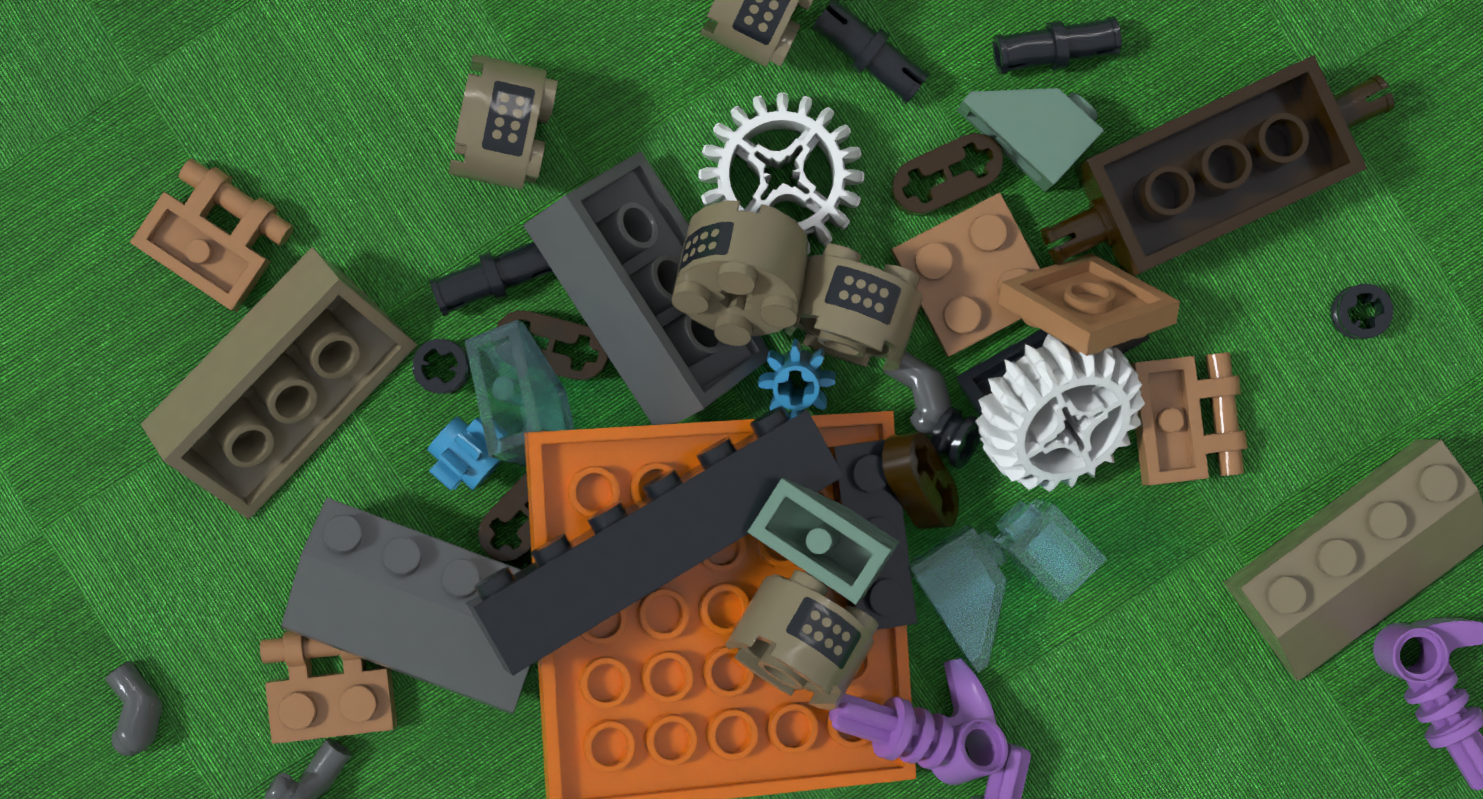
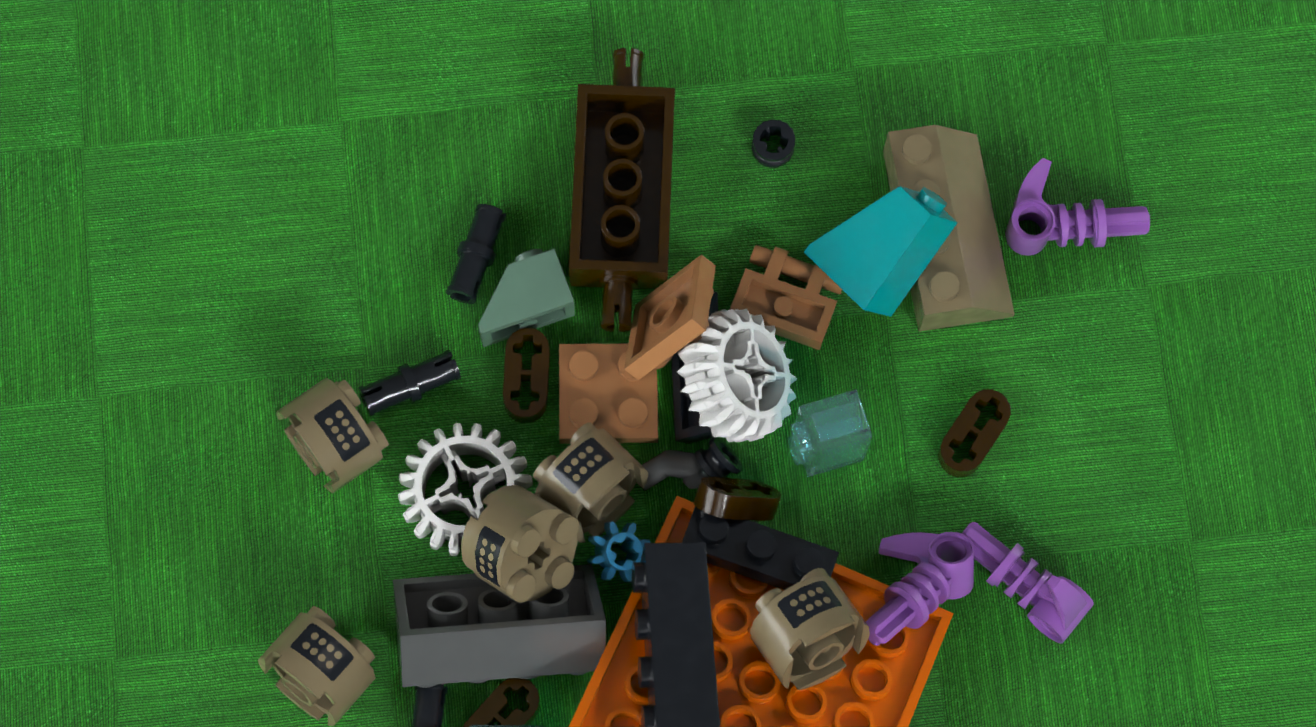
camera: 65 degrees left, 15 degrees down
sand green slope [748,477,900,604] -> none
clear light blue slope [909,525,1007,673] -> none
none -> teal slope [804,186,958,317]
none -> dark brown beam [938,389,1011,477]

